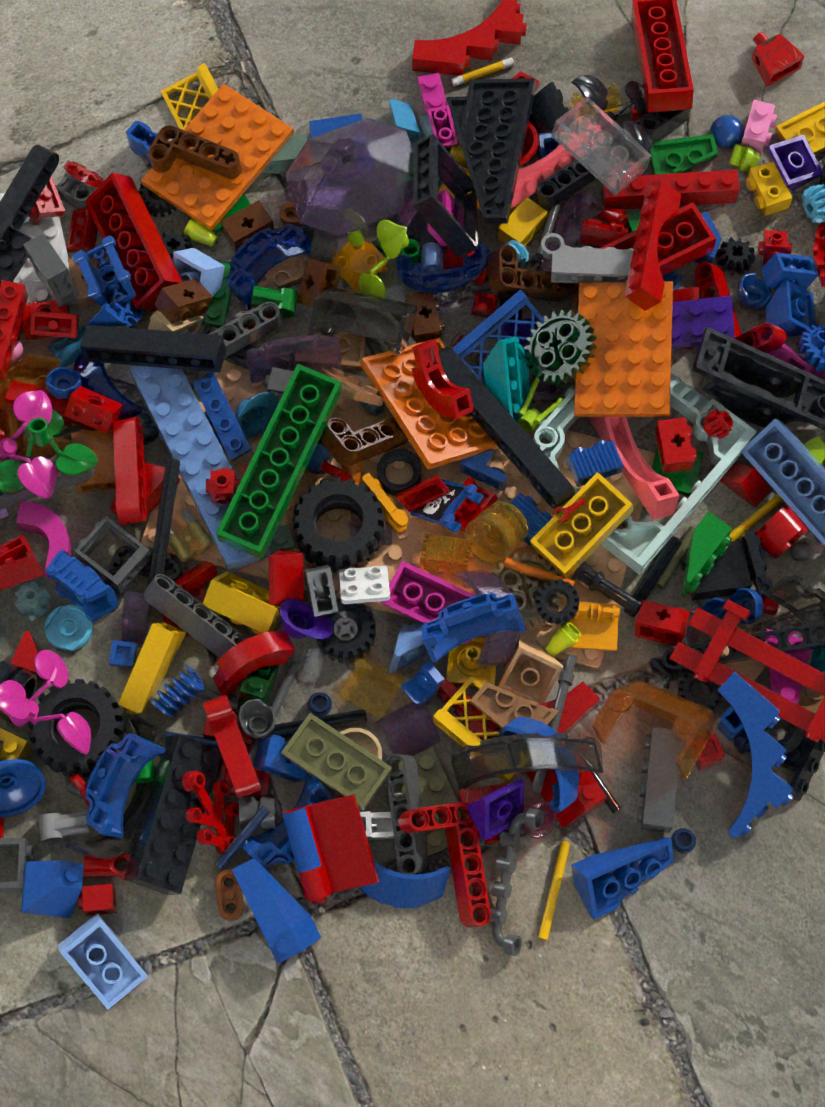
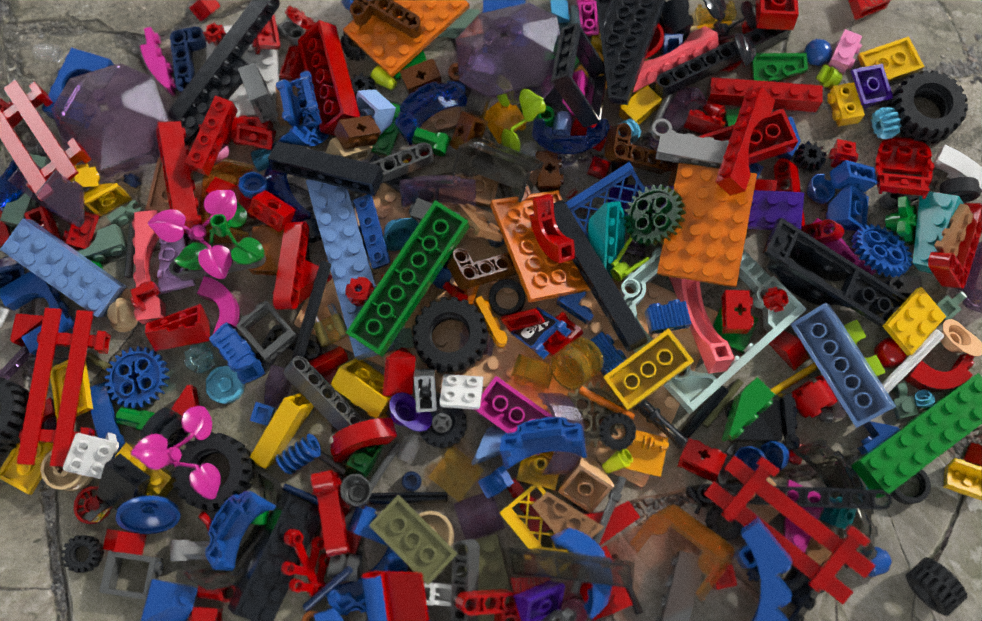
camera: 15 degrees right, 5 degrees up
clear brick [551,96,652,196] -> none
red hand [553,498,586,523] -> none

